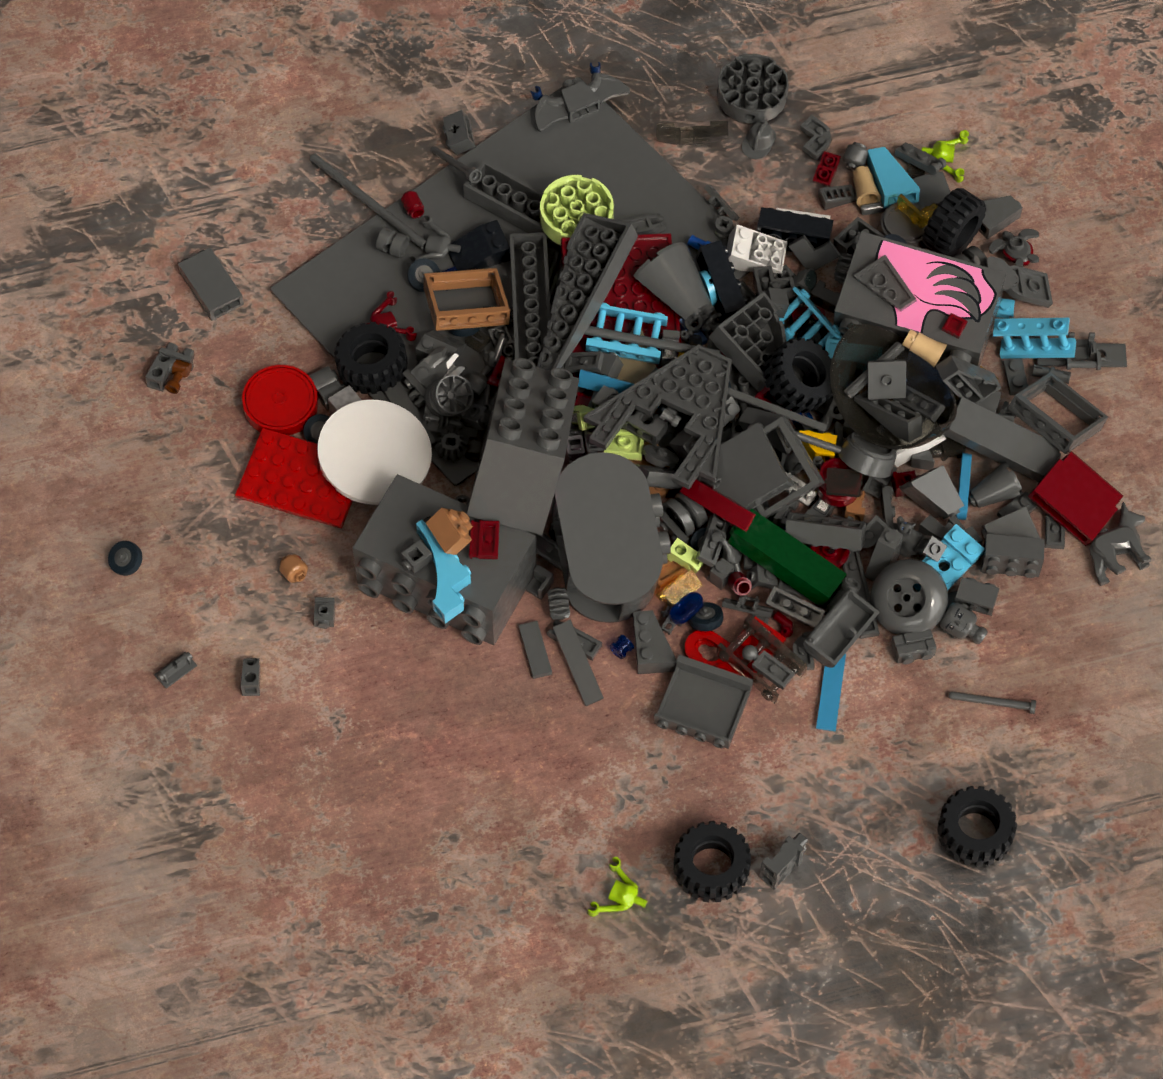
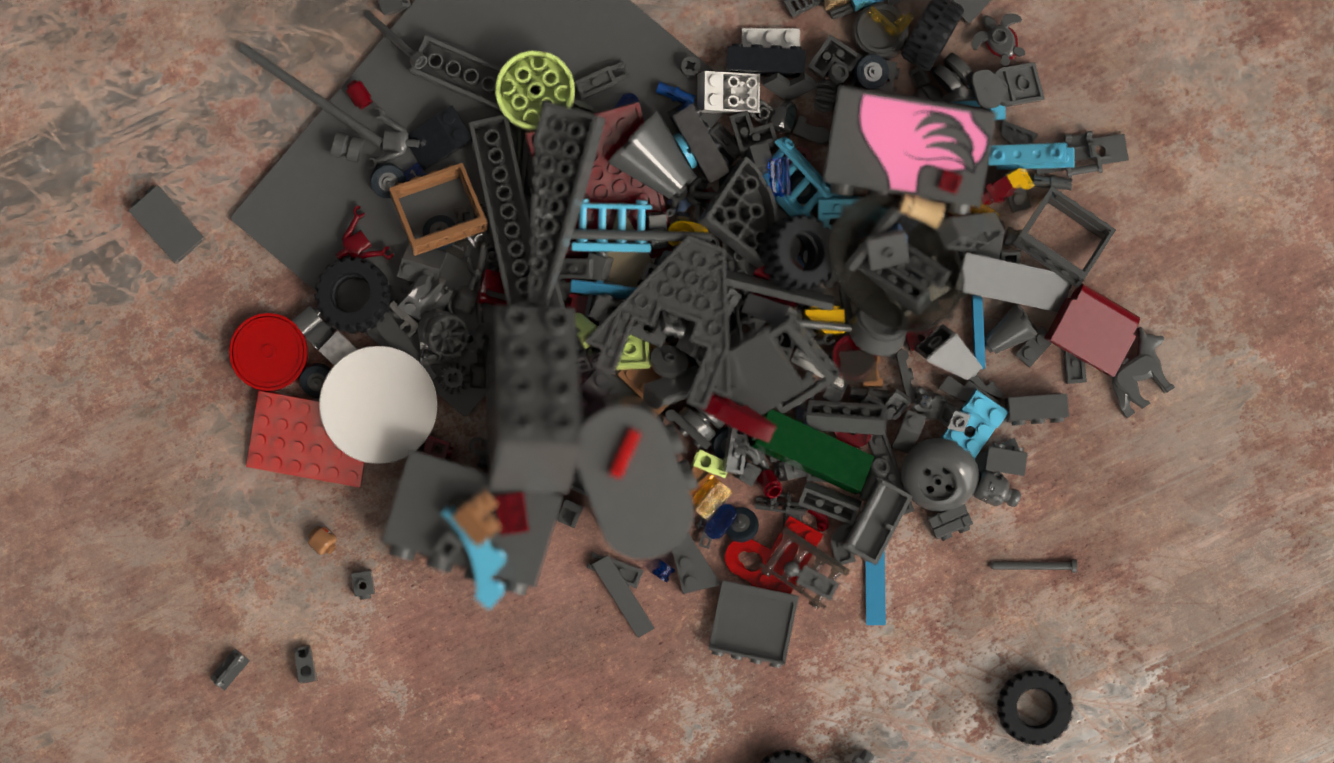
camera: 10 degrees left, 25 degrees up
black wheel [108,541,142,576] -> none
dark grey hips [145,342,194,394] -> none
dark grey tile [519,621,552,679] -> none
dark grey gear [547,587,570,620] -> none
dark grey piece [704,184,740,221] -> none
dark grey wing [854,255,917,311] -> none
dark grey slope [981,507,1040,540] -> none
none -> red piece [609,427,641,479]
none -> clear blue tile [768,156,791,198]
none -> dark red hips [981,168,1035,205]

